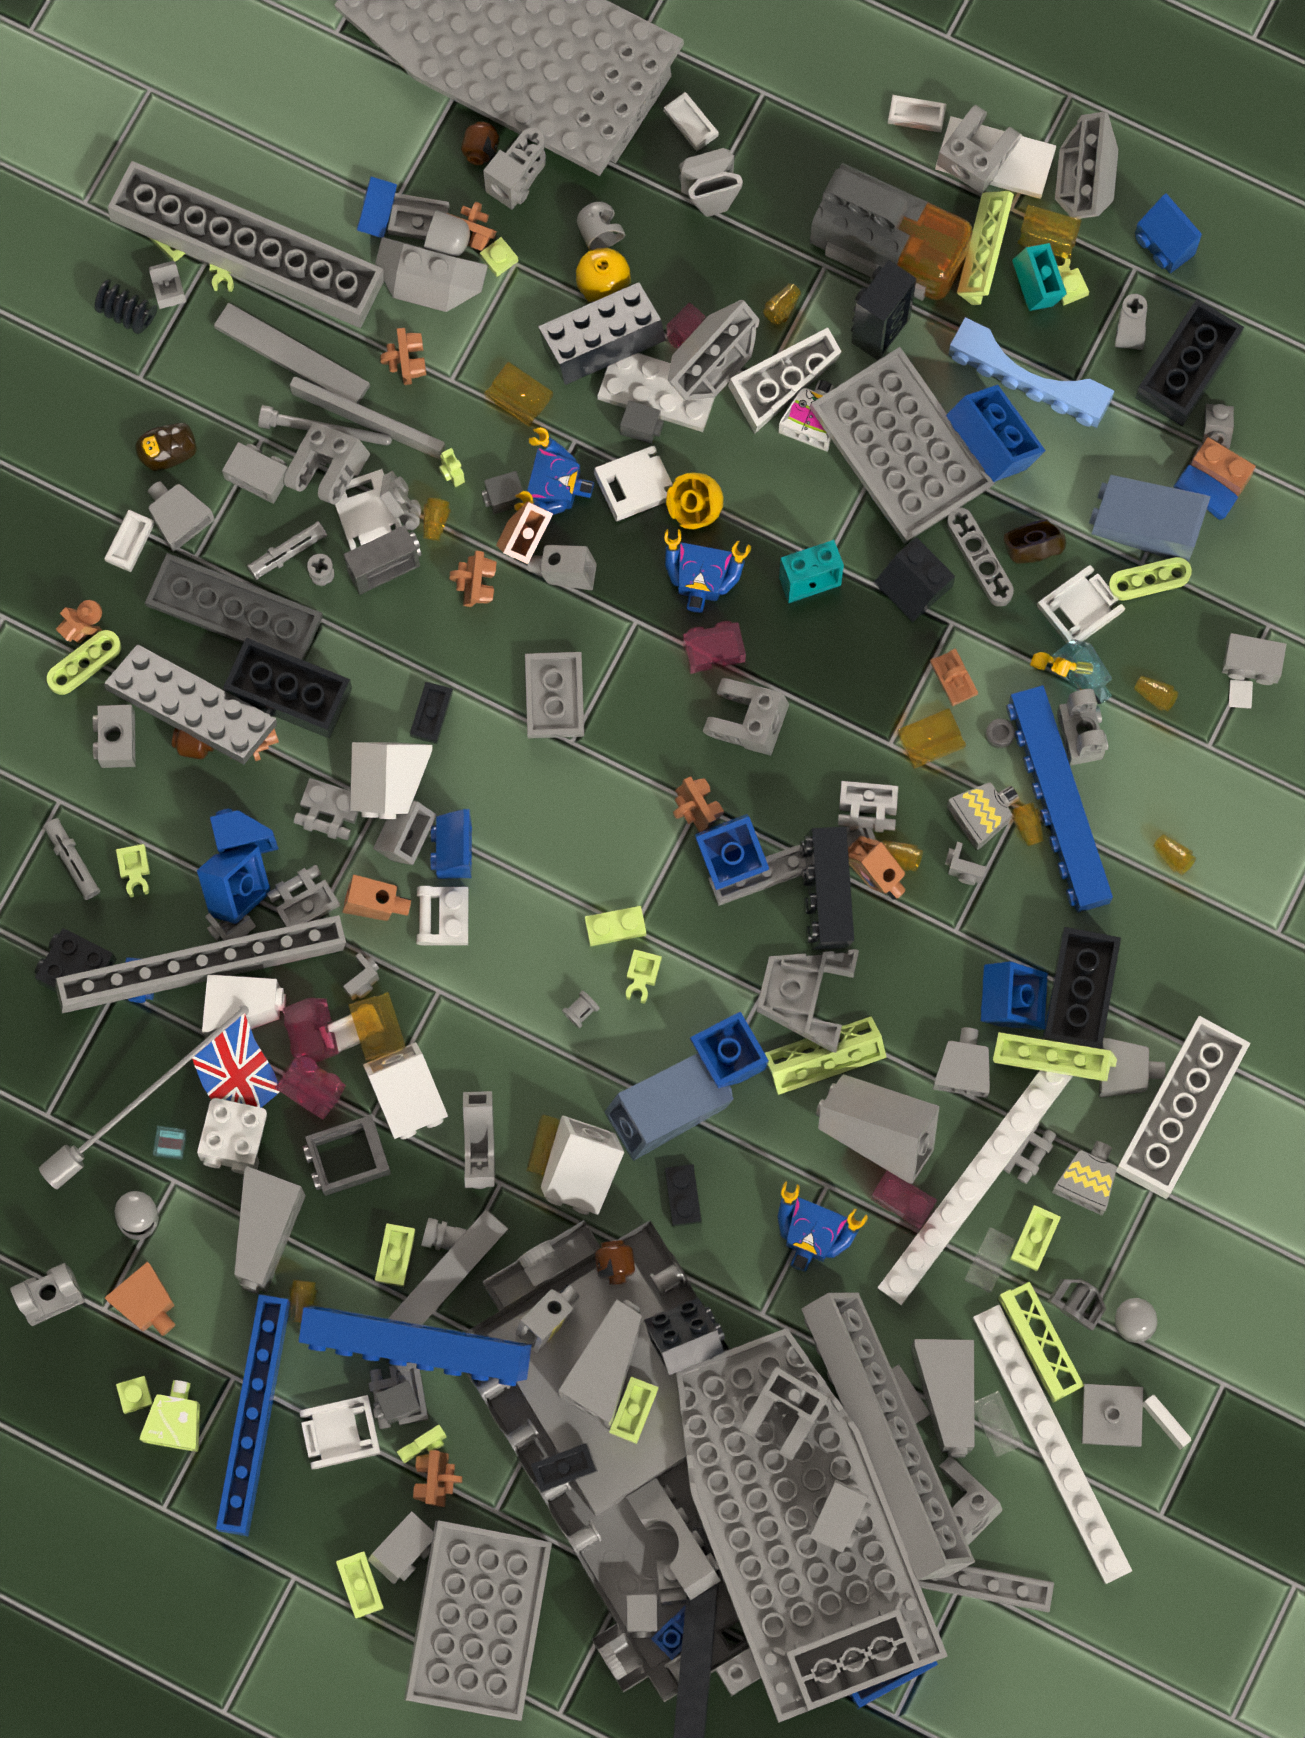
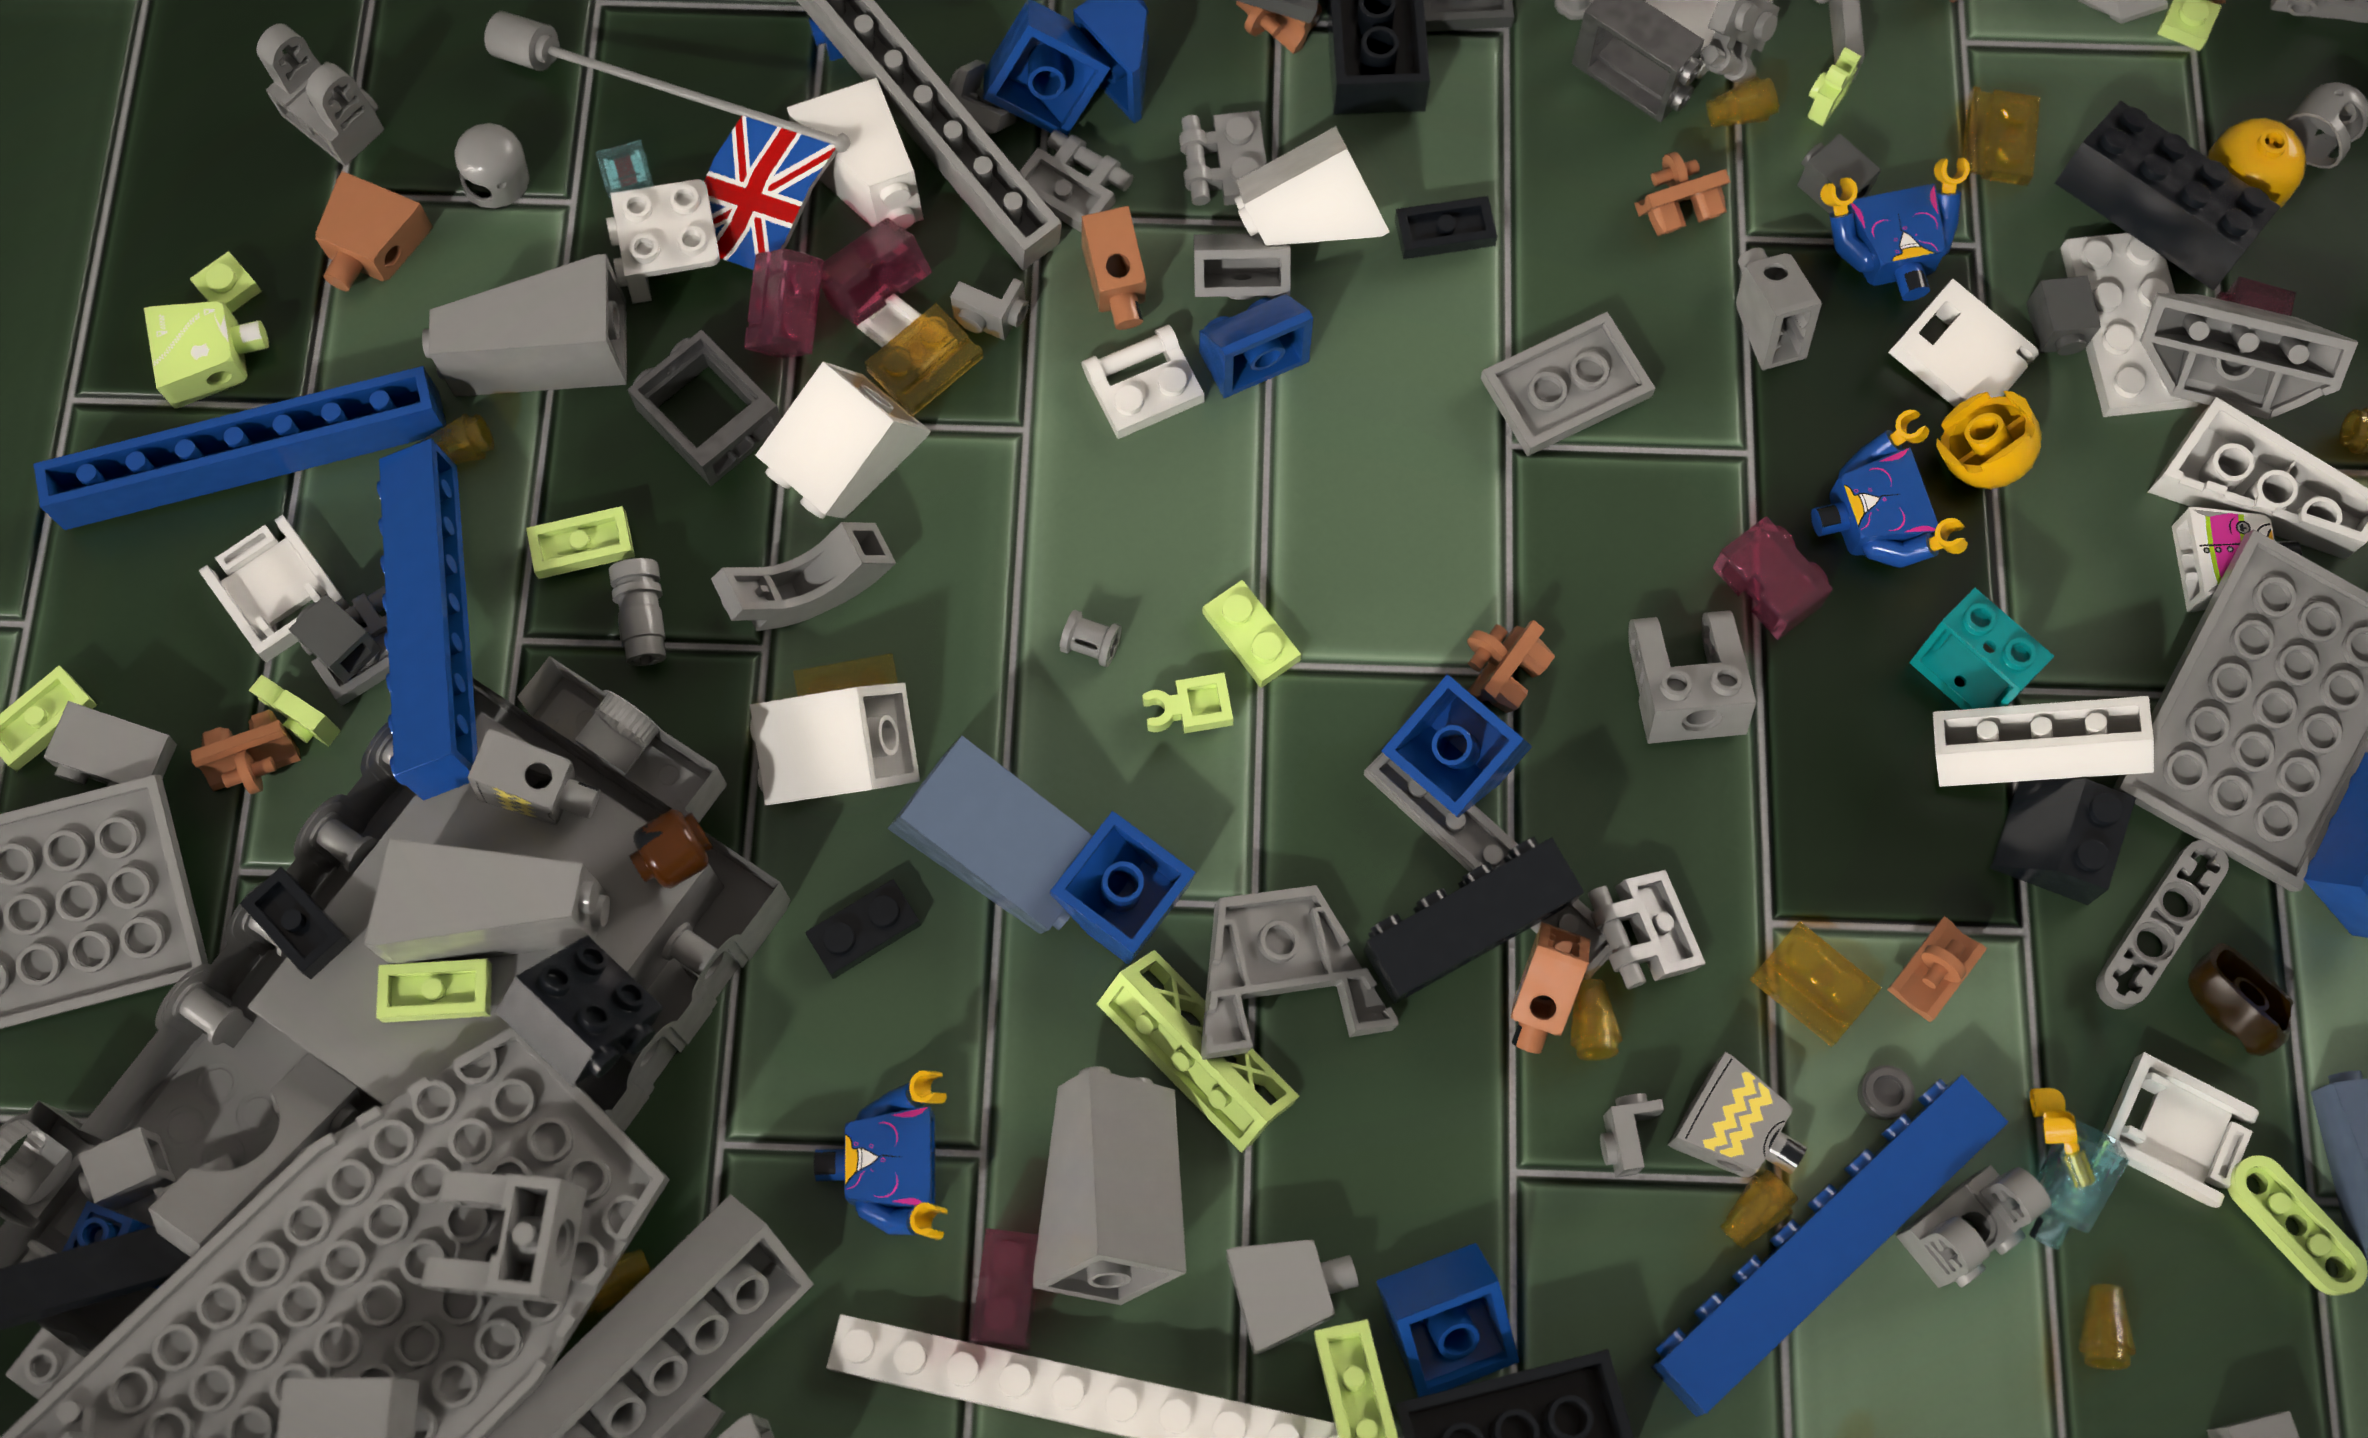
camera: 65 degrees right, 5 degrees down
light grey tile [388,1209,508,1325] -> none
nougat slope [496,501,553,564] -> none
none -> white brick [1933,696,2154,787]

